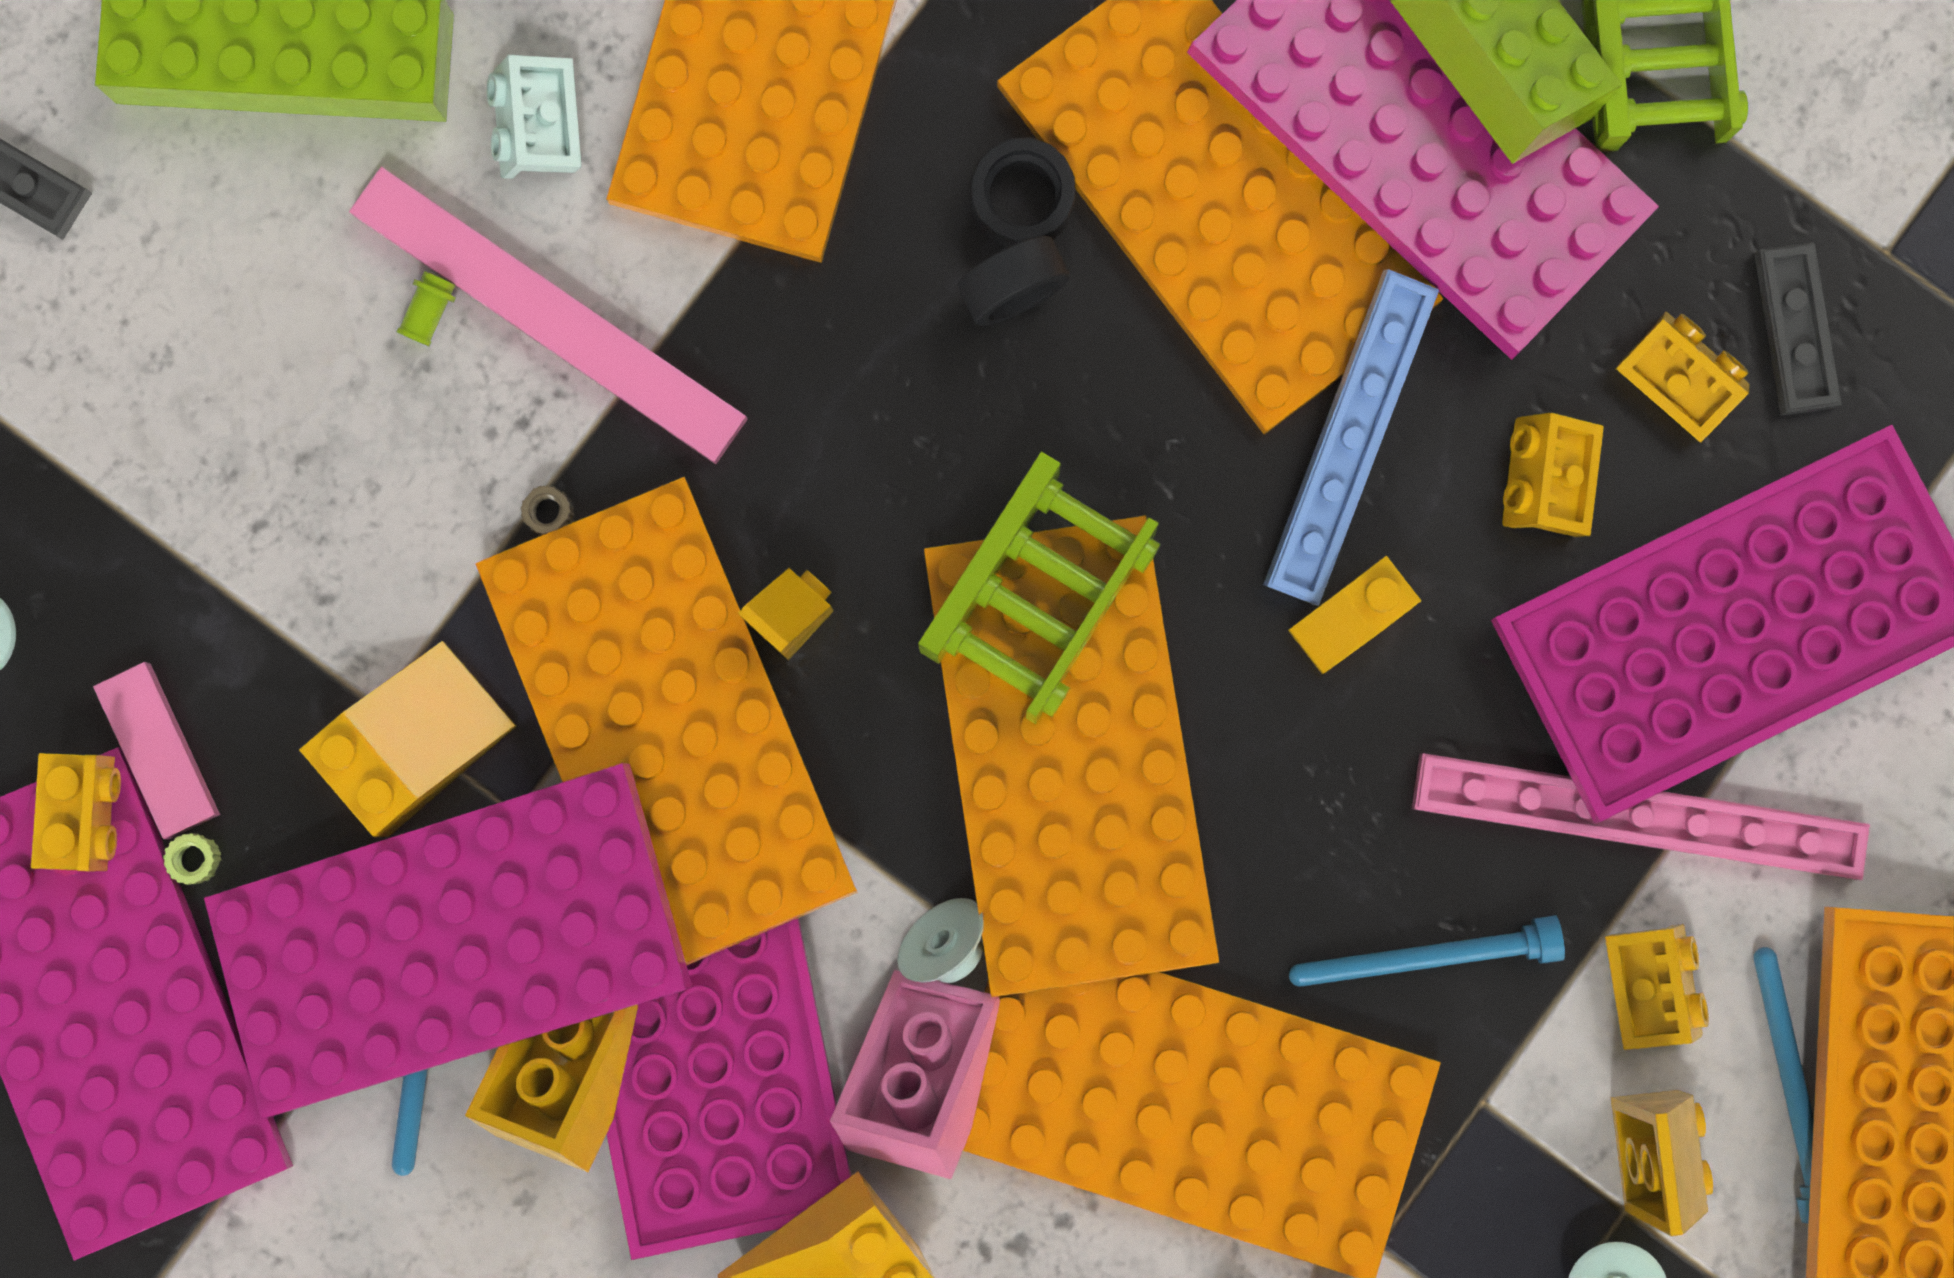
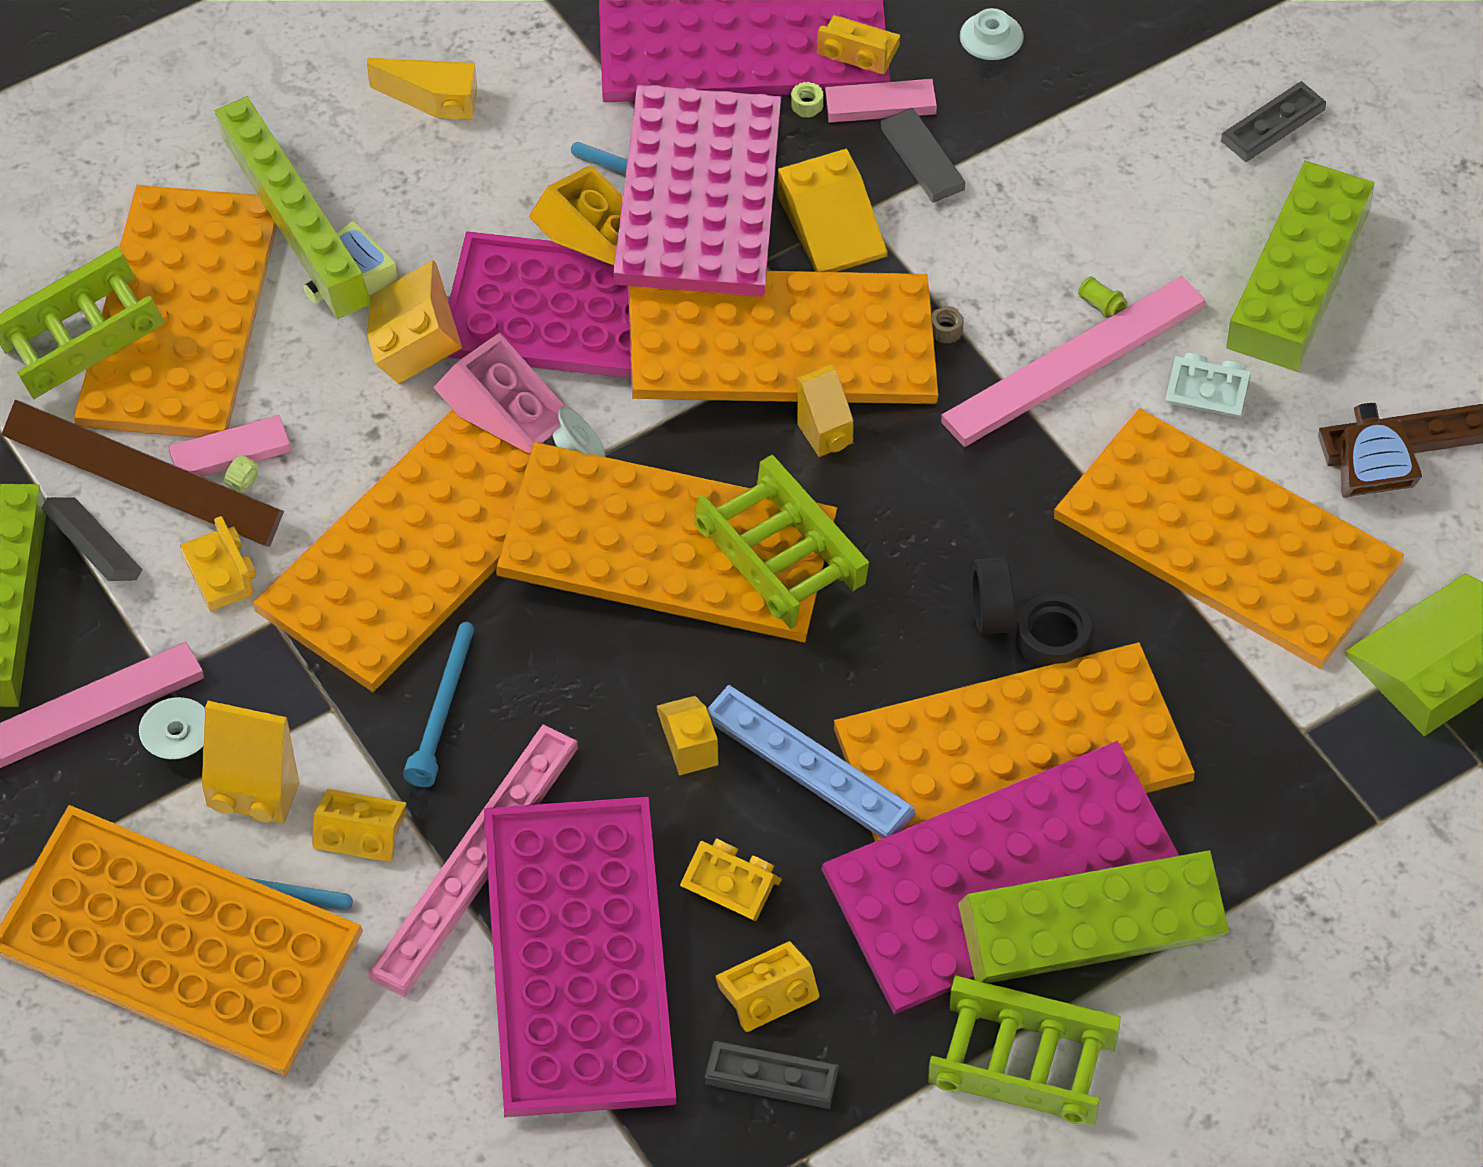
camera: 115 degrees right, 30 degrees down
none -> dark grey tile [881,108,965,203]

